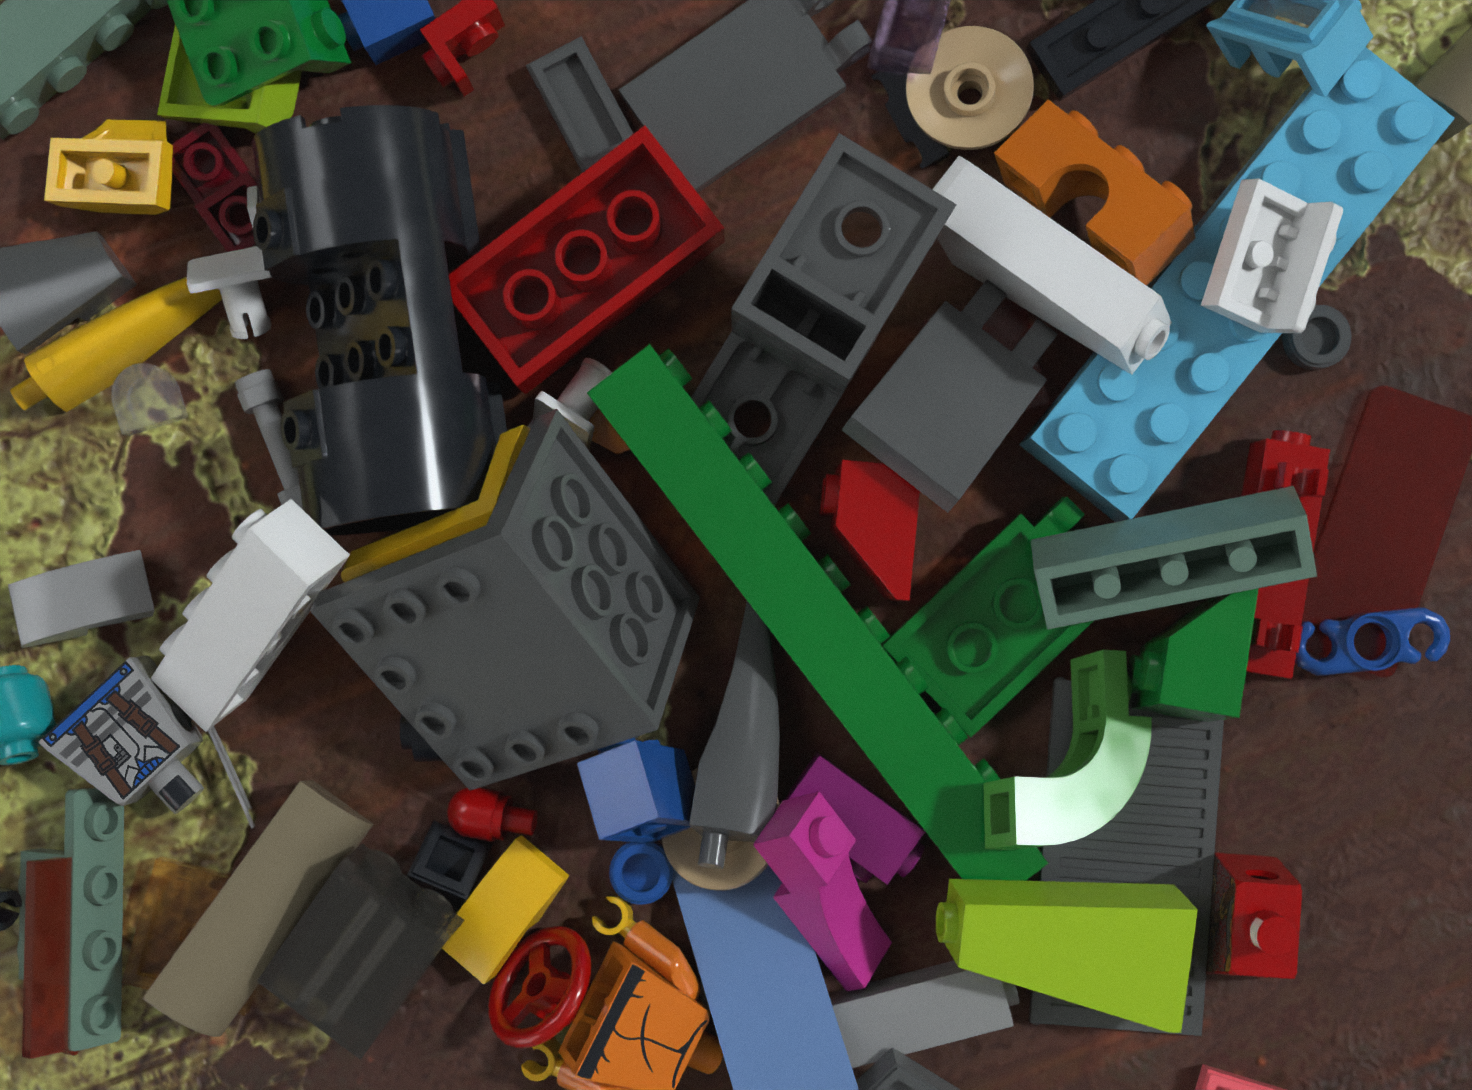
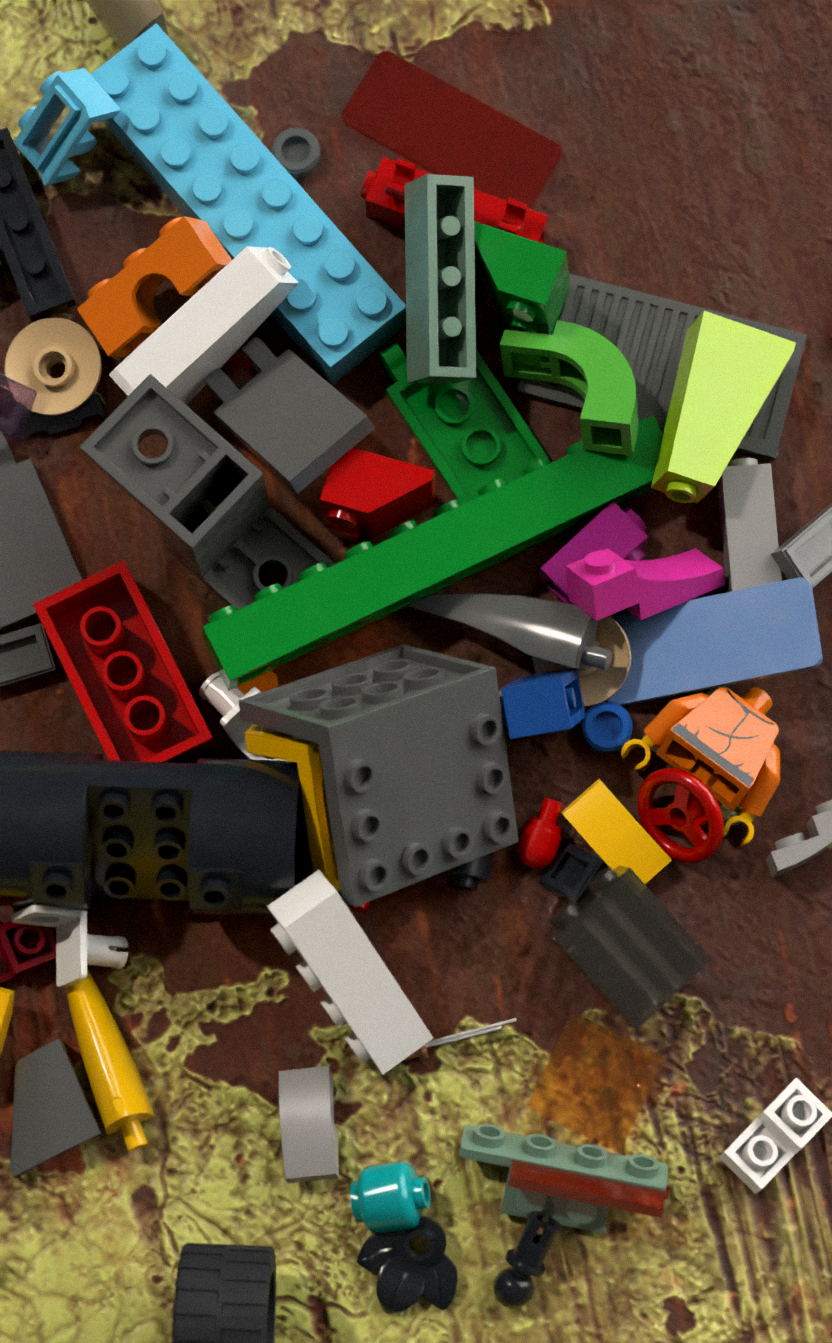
camera: 75 degrees left, 10 degrees down
torso [39,656,204,814] -> none
clear tile [111,363,188,436] -> none
dark tan brick [142,780,374,1037] -> none
light grey bar [235,369,303,510] -> none
white bracket [1201,178,1343,333] -> none
red torso [1206,852,1302,979] -> none
blue piece [1295,607,1450,676] -> none

